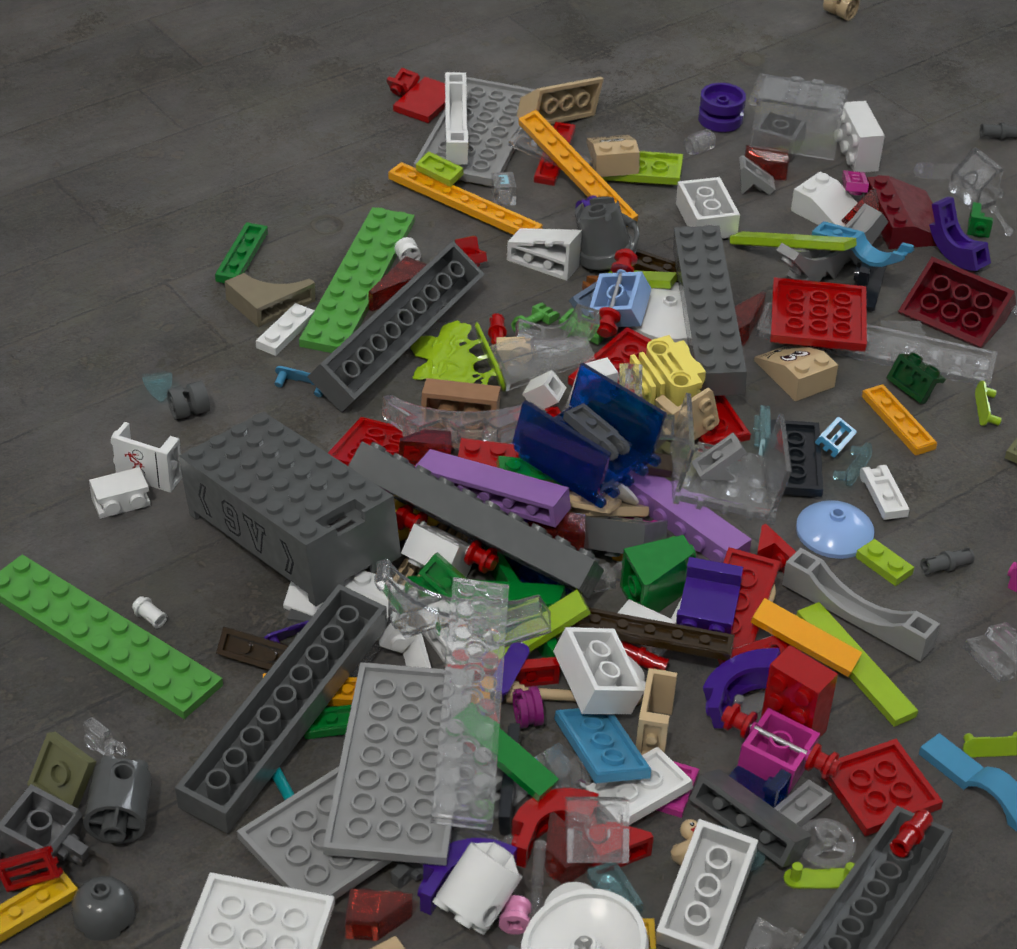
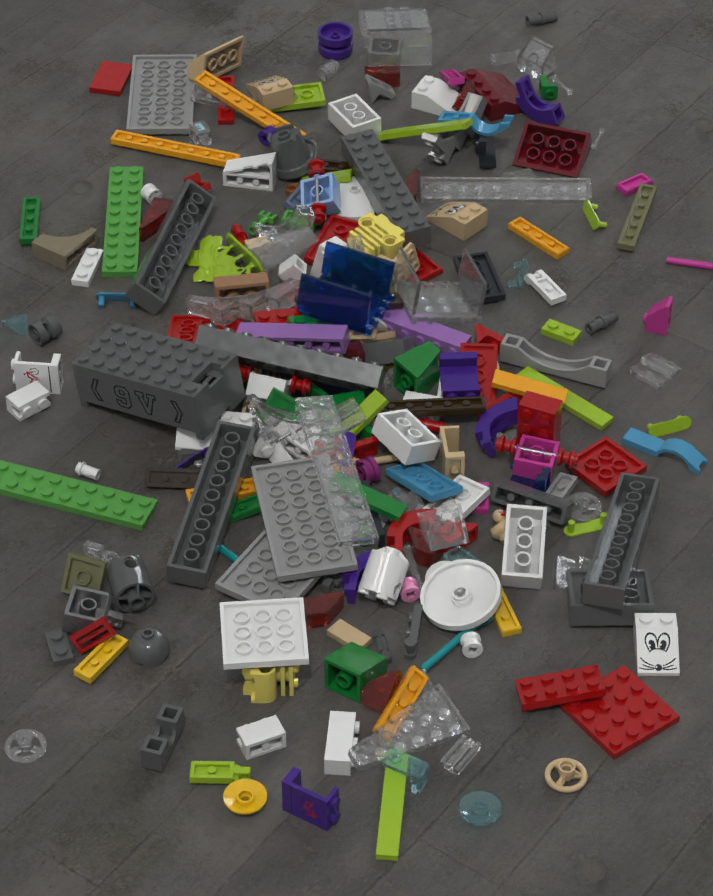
camera: 15 degrees left, 0 degrees up
red bracket [386,67,420,96] -> none
clear red slope [398,429,452,465] -> none
lime plate [416,151,464,187] -> none
white arch [445,72,468,165] -> none
dark grey hinge [563,403,630,460] -> none
light grey slope [692,433,747,480] -> none
clear light blue plate [753,405,771,457] -> none
red plate [770,277,867,351] -> none
light blue dish [796,500,874,559] -> none
dark azure tile [815,417,857,458] -> none
white brick [834,101,885,172] -> none
dark green bracket [886,352,946,404] -> none
red pin [890,809,933,857] -> none

